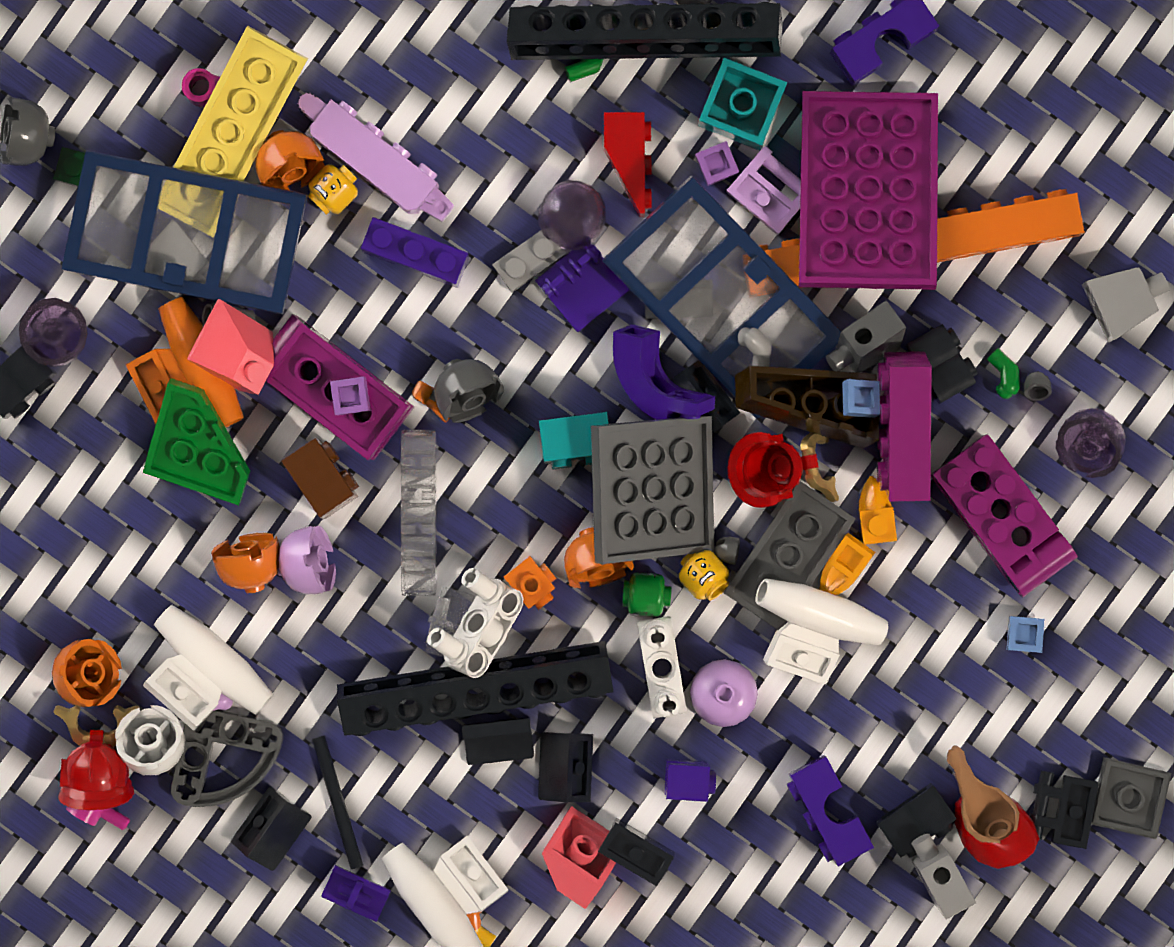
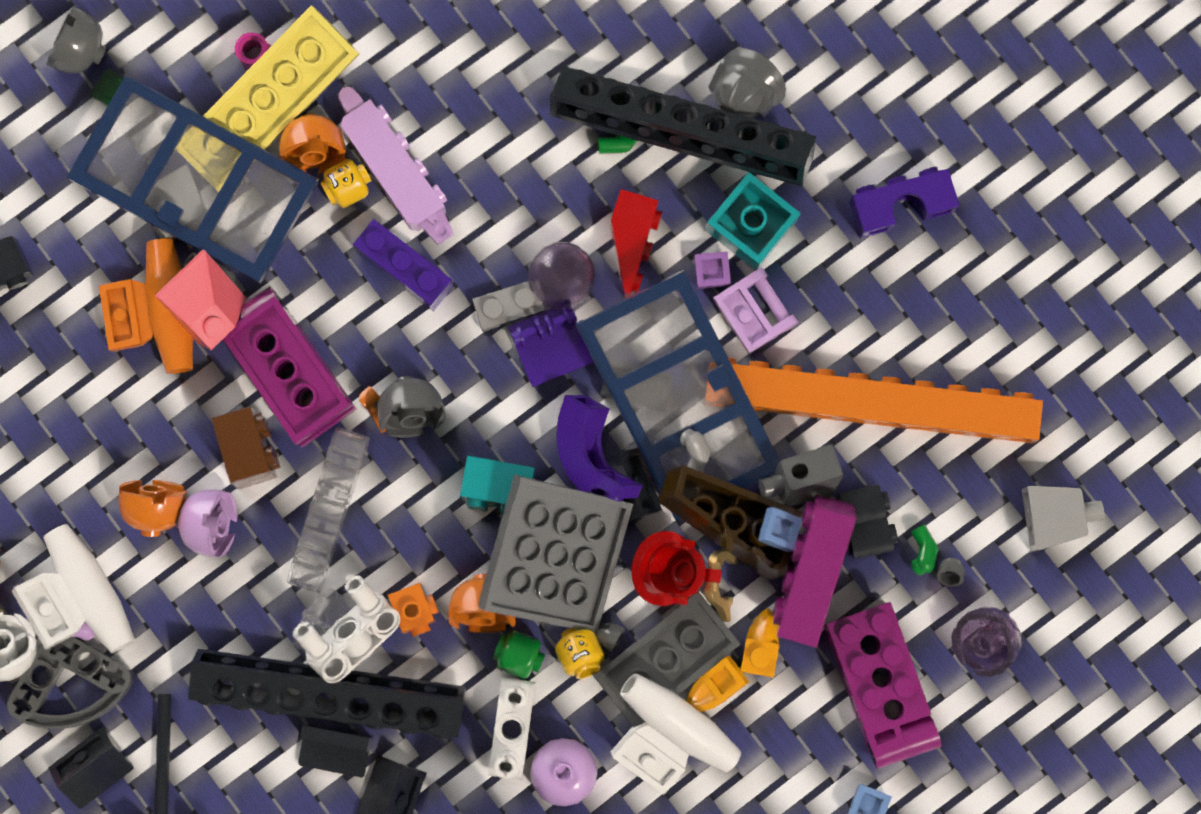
camera: 10 degrees right, 5 degrees down
clear purple cylinder [19,298,88,367] -> none
green plate [143,378,250,506] -> none
medium lavender plate [330,376,371,416] -> none
magenta plate [799,91,938,290] -> none

